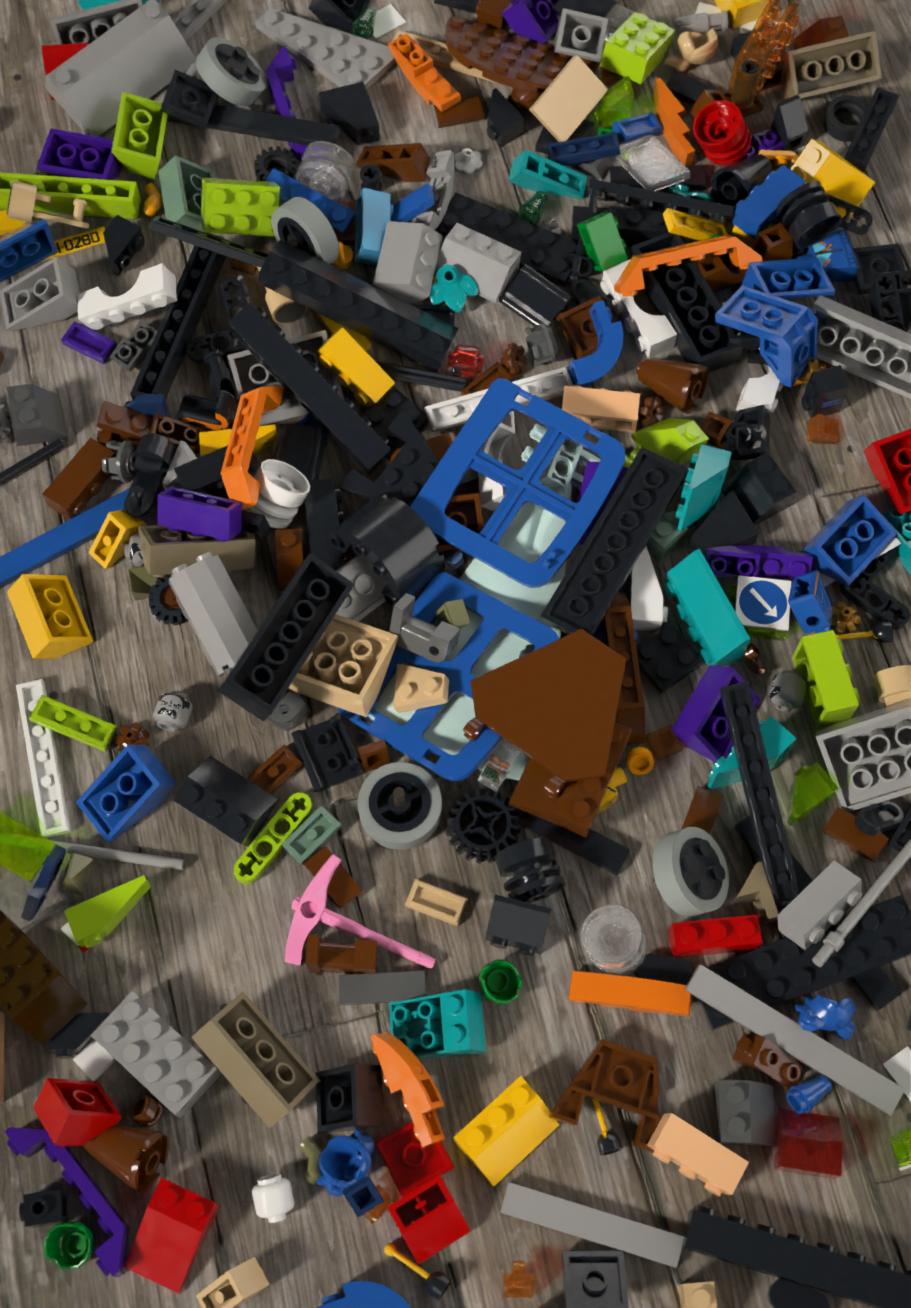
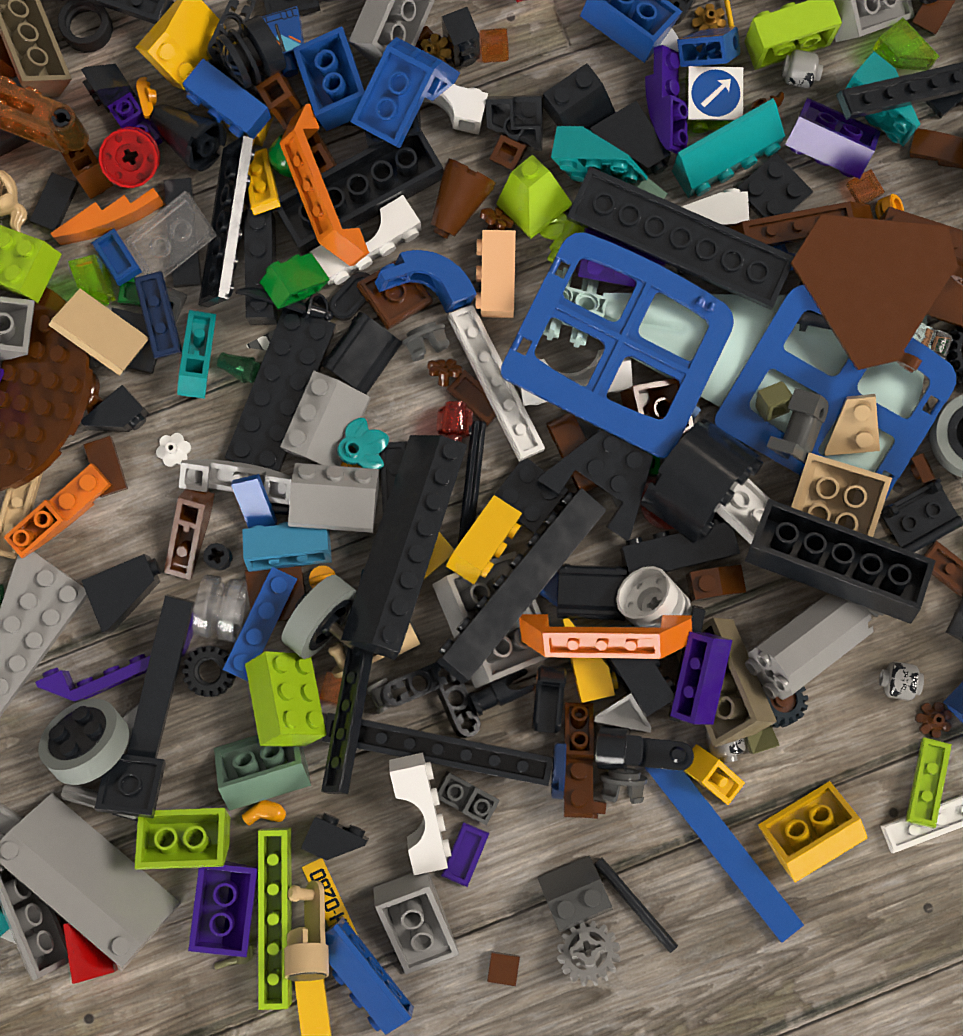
camera: 95 degrees left, 15 degrees up
reddish brown brick [42,437,116,520] -> none
teal plate [669,183,712,202] -> none

